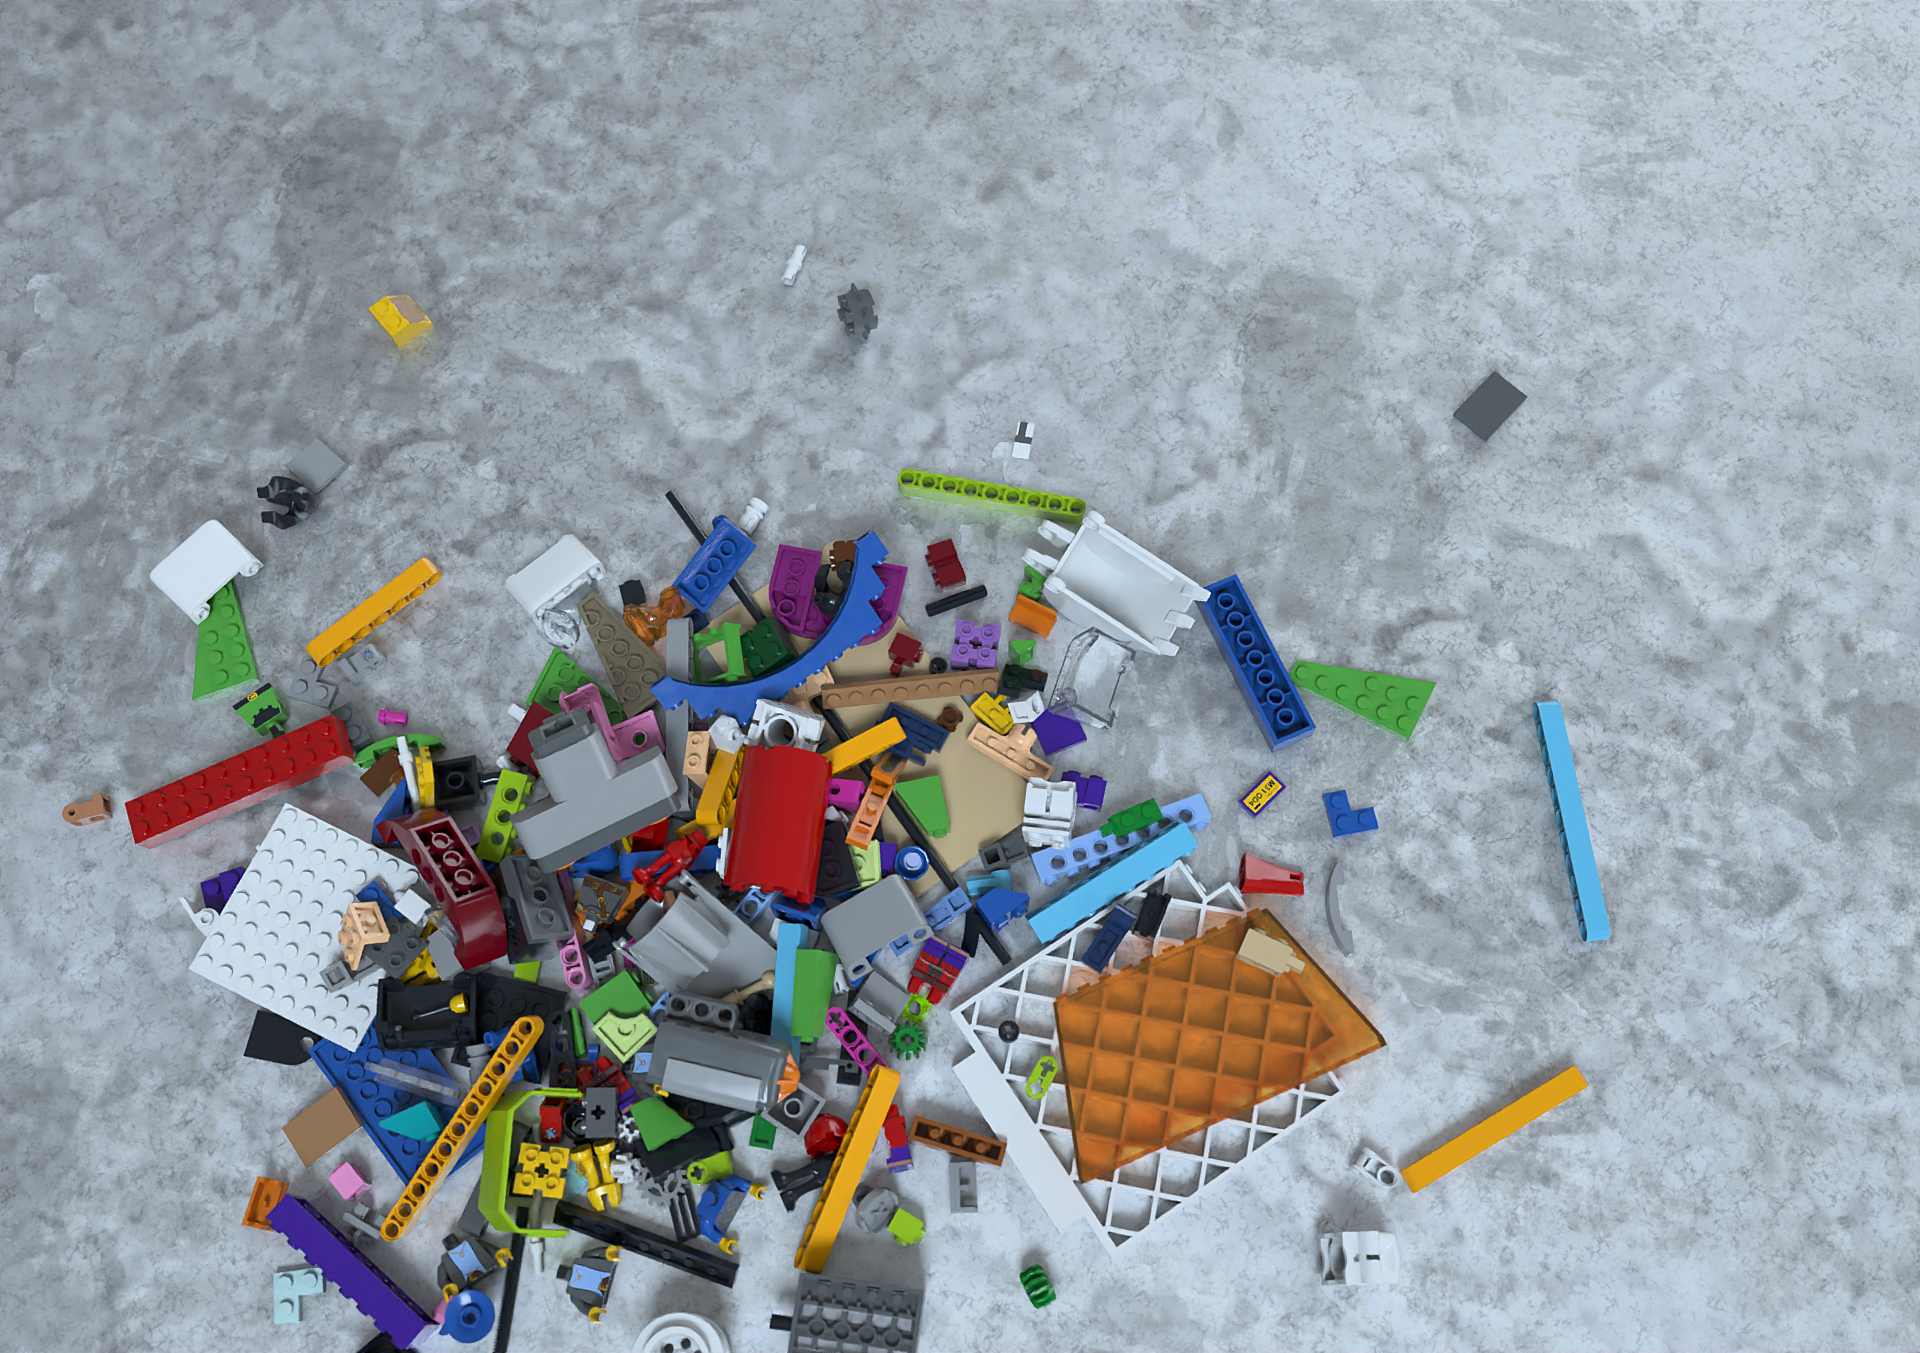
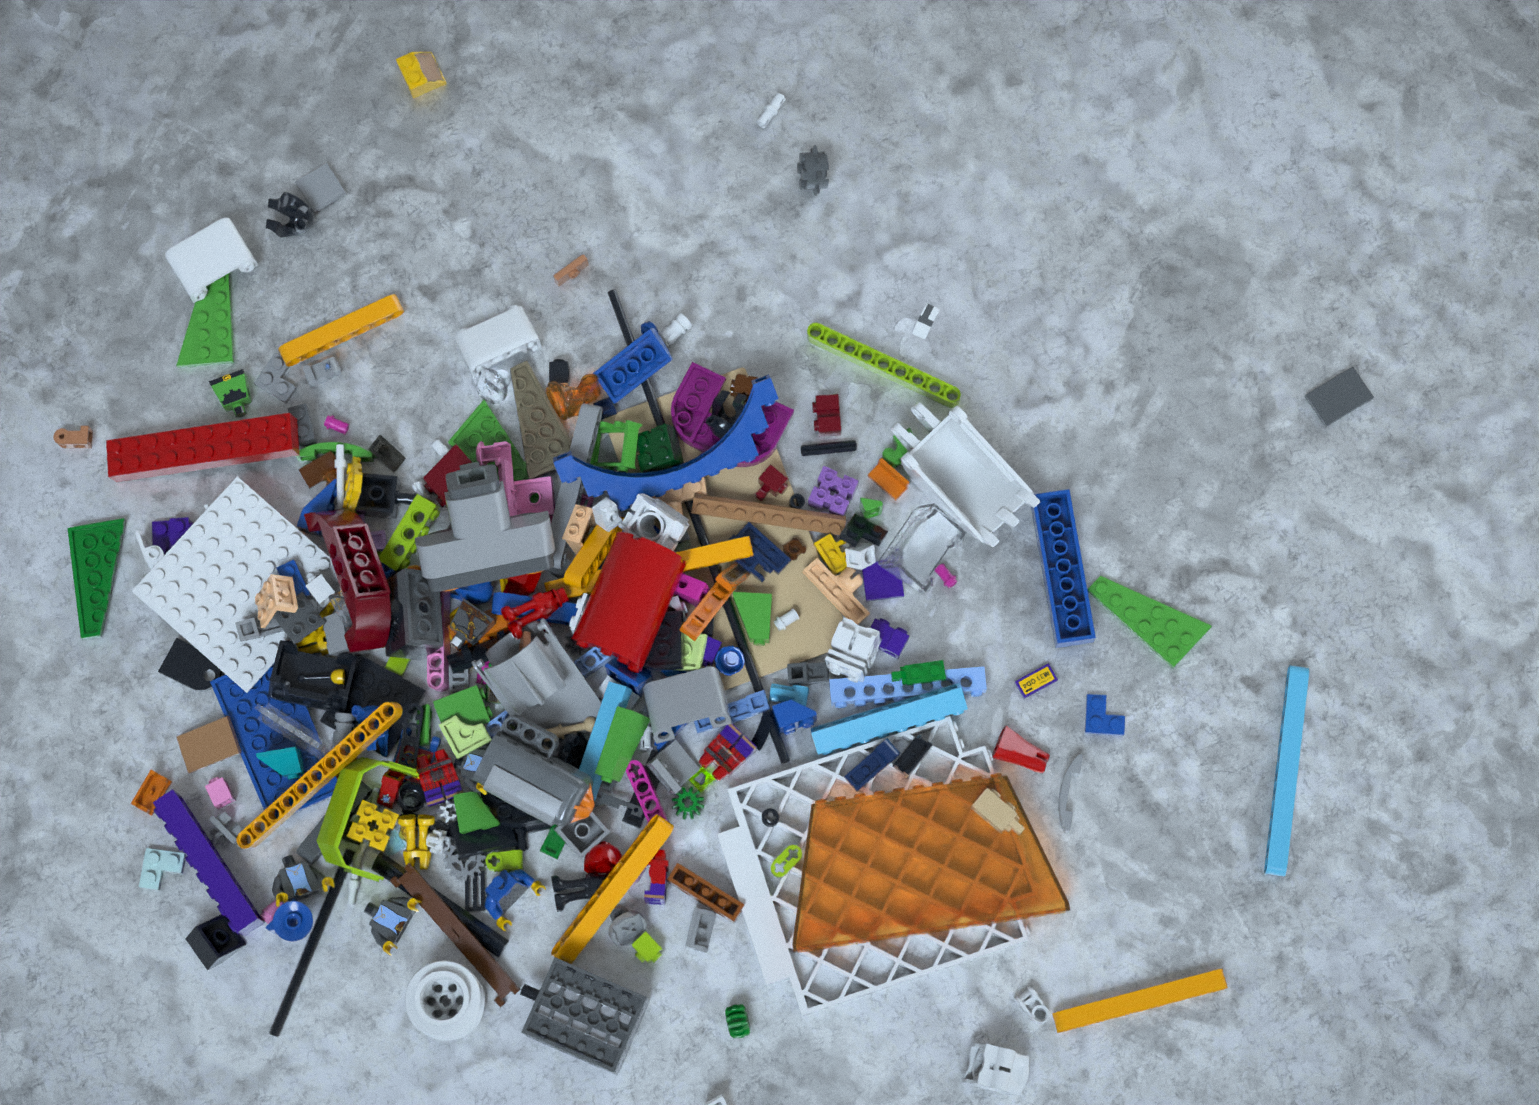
camera: 15 degrees right, 5 degrees up
dark grey brick [581,1087,619,1138] -> none
none -> green wing [67,518,126,640]
none -> clear smoke slope [368,435,406,473]
none -> reddish brown piece [390,863,521,1008]
none -> nougat plate [554,254,589,287]
none -> white pin [774,609,800,631]
none -> dark pink pin [934,563,958,588]

